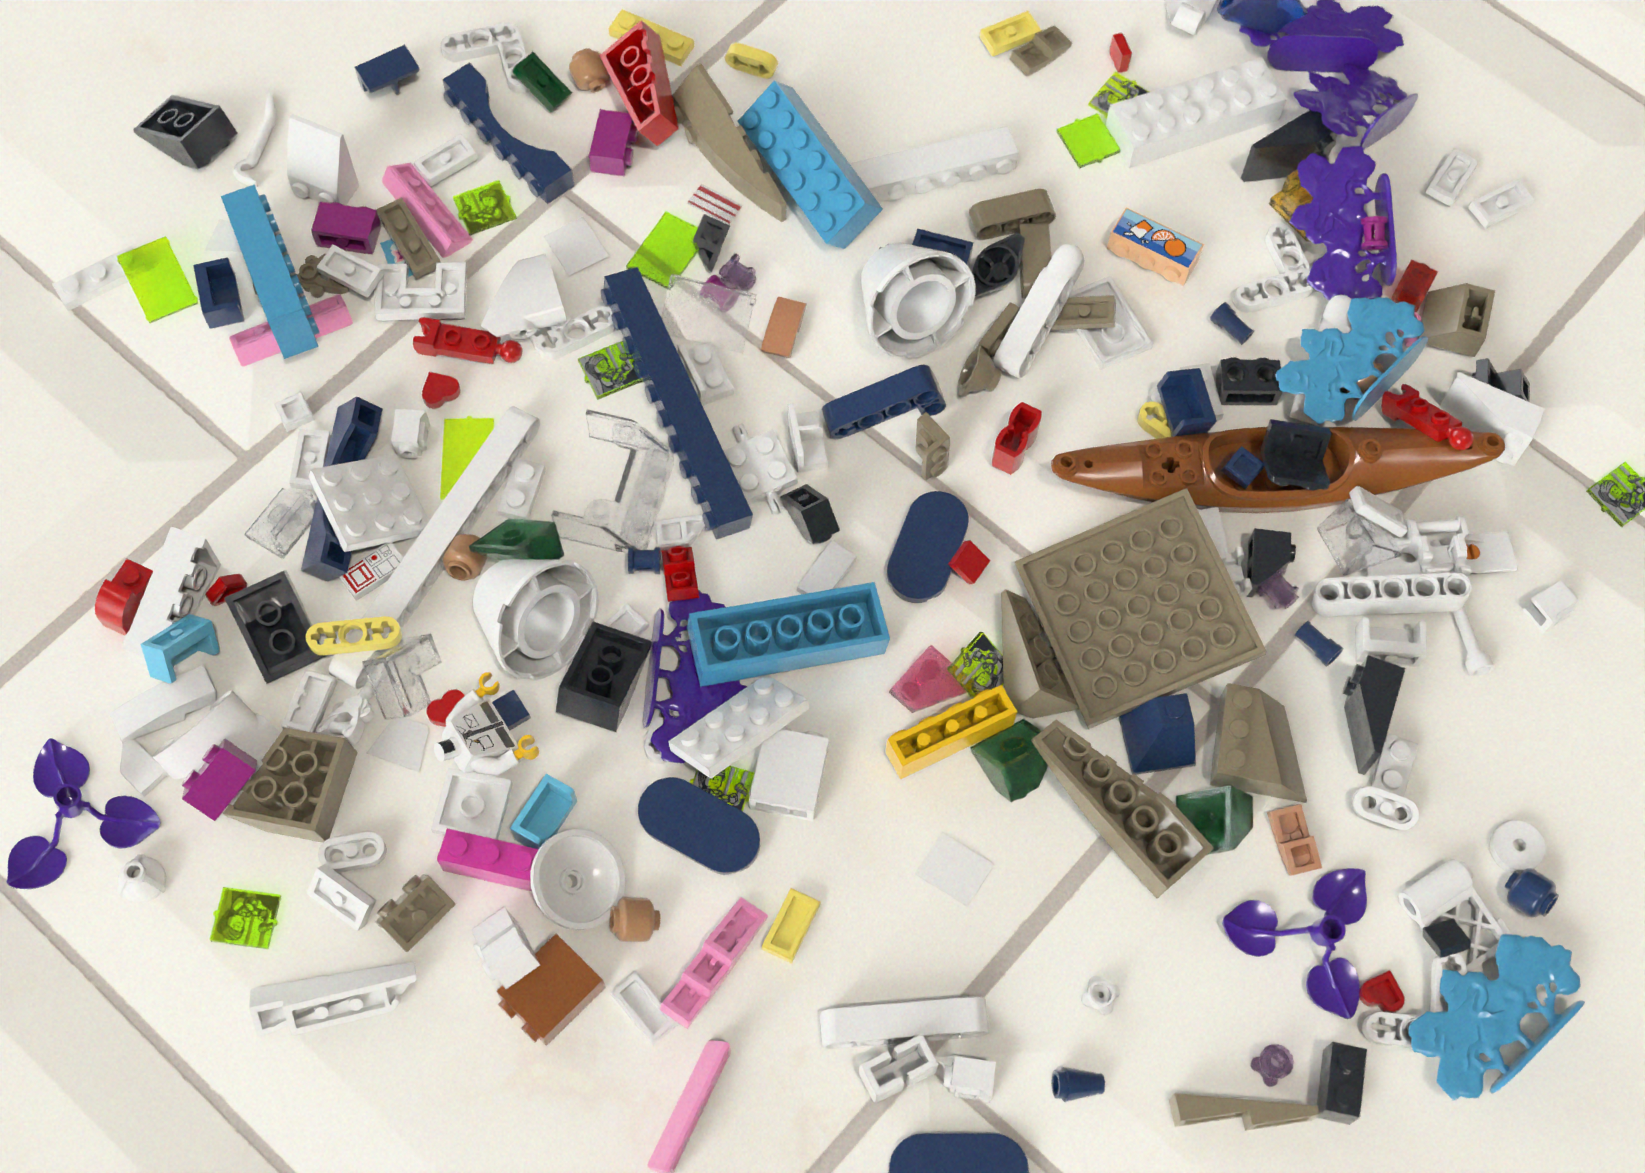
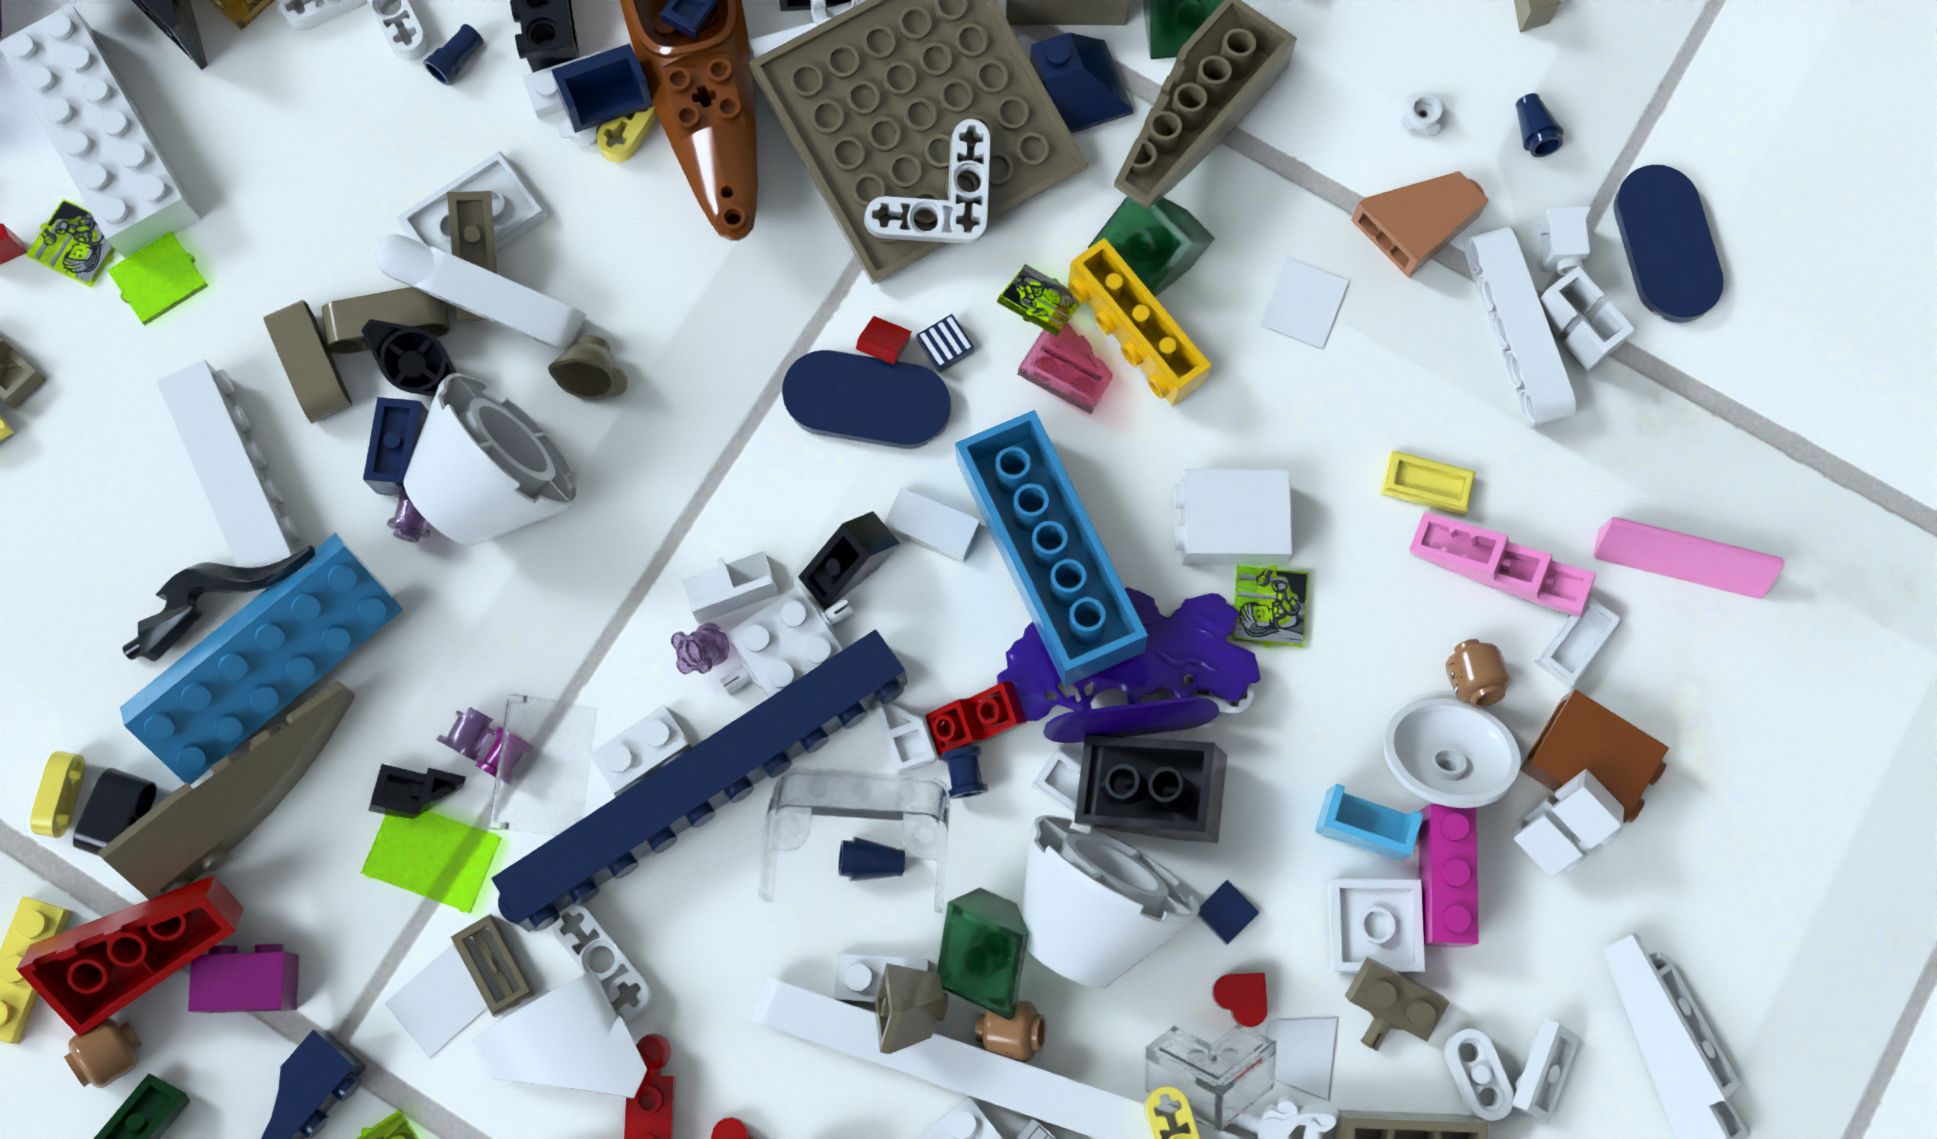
camera: 100 degrees left, 10 degrees up
dark tan bracket [375,874,456,953] -> none
white torso [434,672,539,776] -> none
clear neon green piece [440,416,494,500] -> none
piece [578,341,643,400] -> none
dark blue tile [638,777,760,875] -> none
white plate [668,675,809,778] -> none
clear sticker [687,184,743,225] -> none
nougat slope [761,296,807,359] -> none
dark blue beam [822,365,946,439] -> none
dark tan bracket [915,412,950,481] -> none
dark tan plate [978,302,1020,358] -> none
red brick [992,402,1042,475] -> none
dark tan wedge [1001,589,1079,719] -> none
brick [1107,208,1204,286] -> none
none -> black beam [73,767,157,856]
none -> black piece [122,545,316,662]
none -> dark tan tile [450,914,536,1018]
none -> clear purple brick [671,622,730,675]
none -> dark blue cone [838,836,905,882]
none -> white beam [864,119,990,244]
none -> dark tan slope [874,963,948,1054]
none -> dark blue tile [916,314,975,373]
none -> dark tan plate [1345,956,1450,1051]
none -> nougat slope [1351,171,1489,278]

